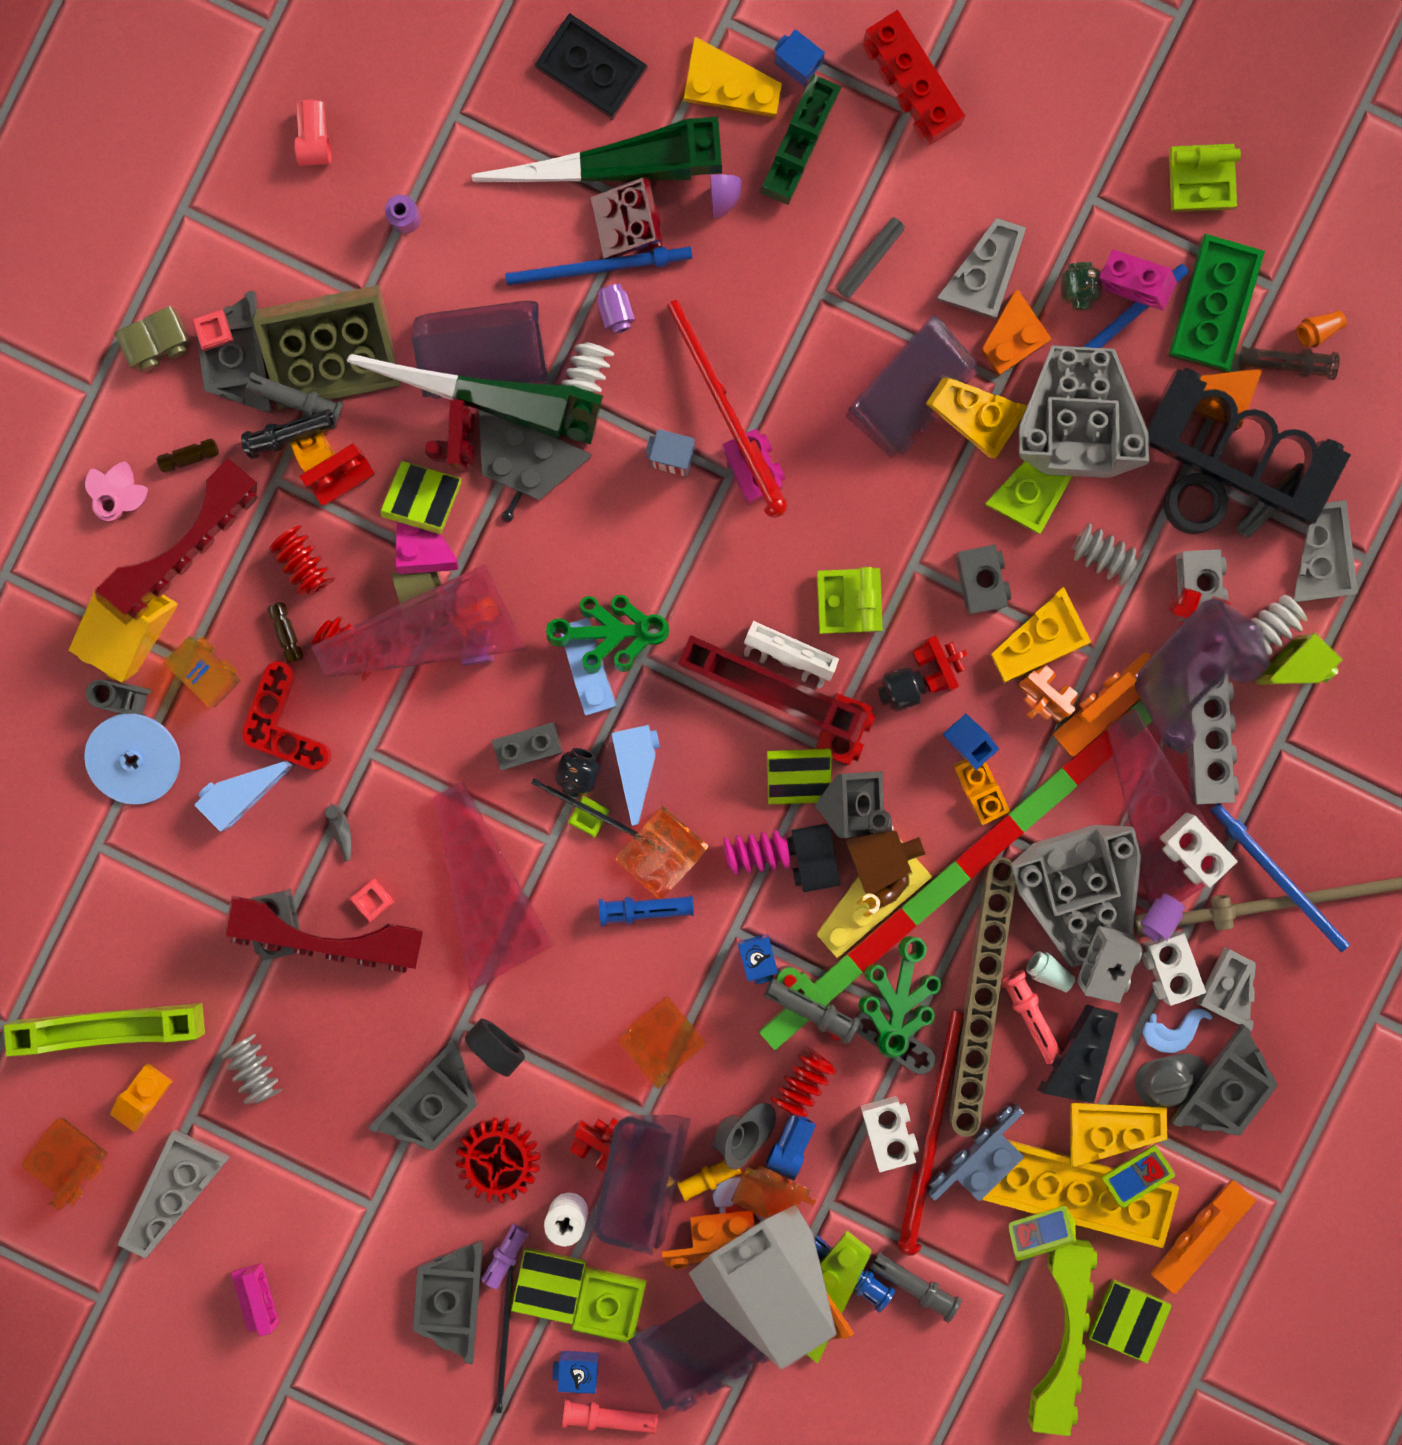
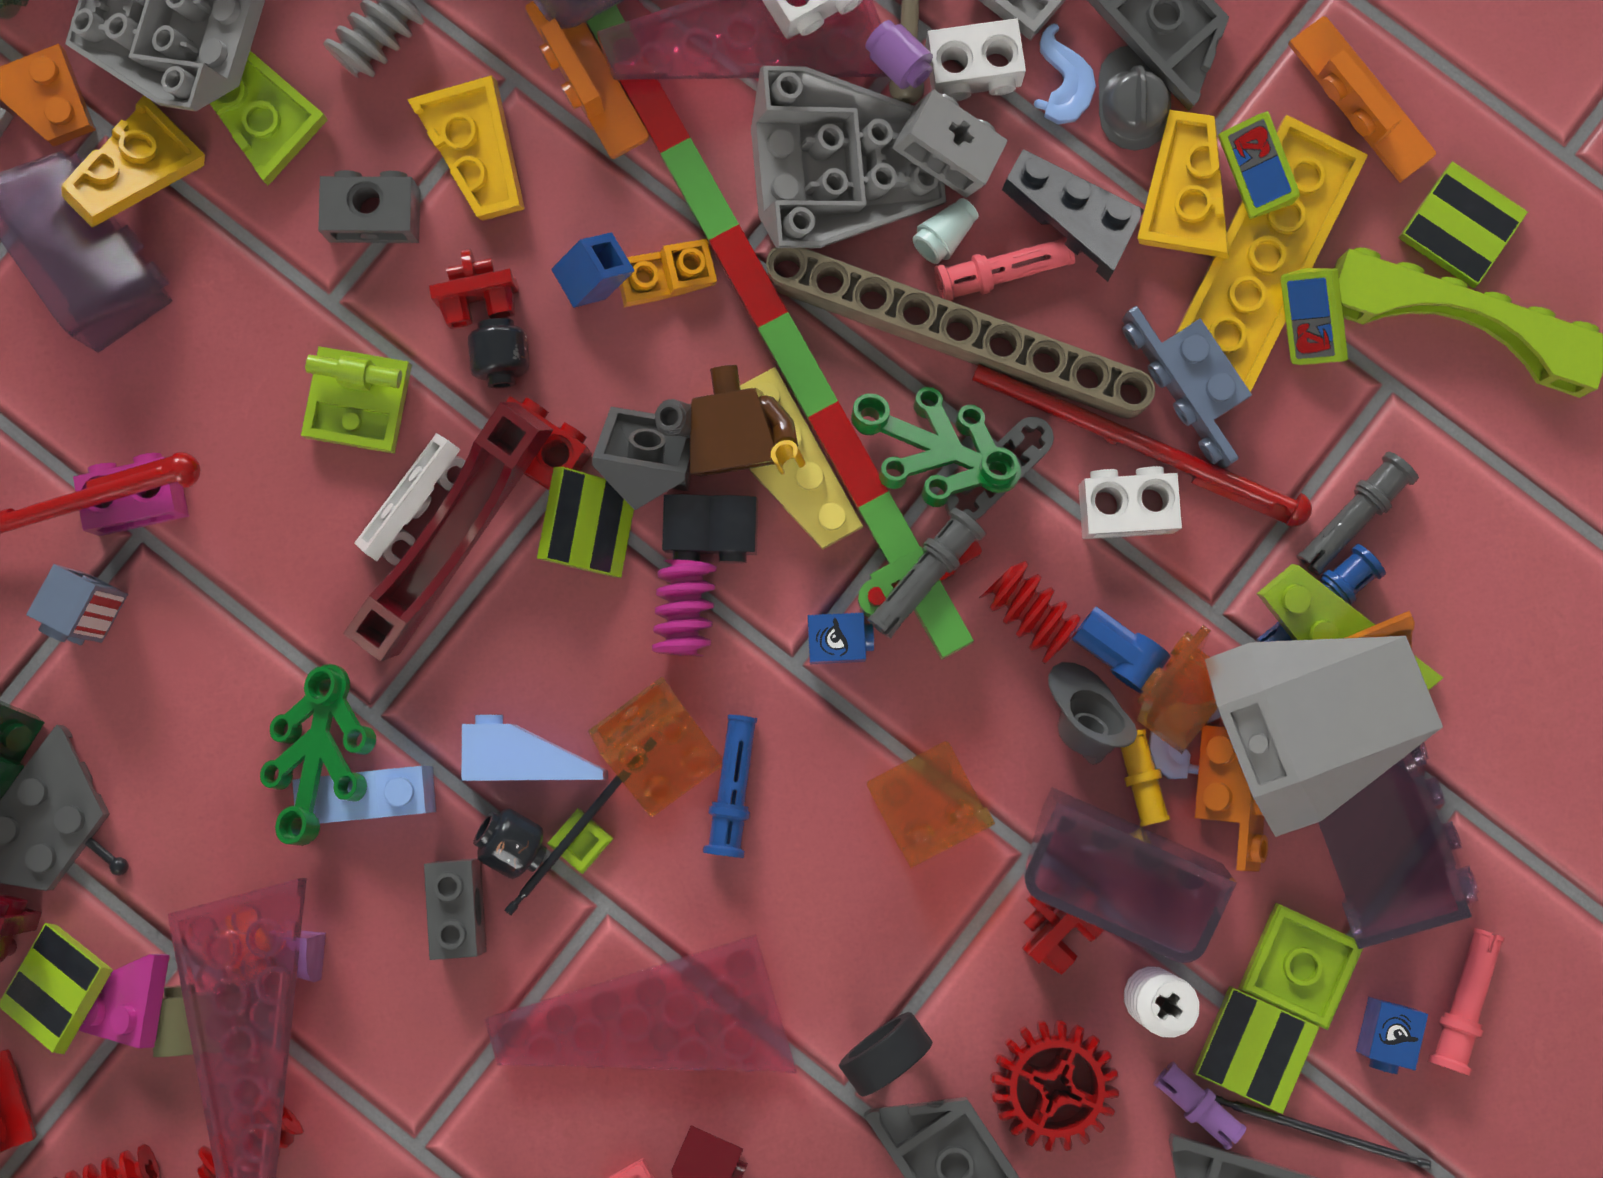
camera: 75 degrees left, 5 degrees down
orange hips [1017,665,1078,723] -> none

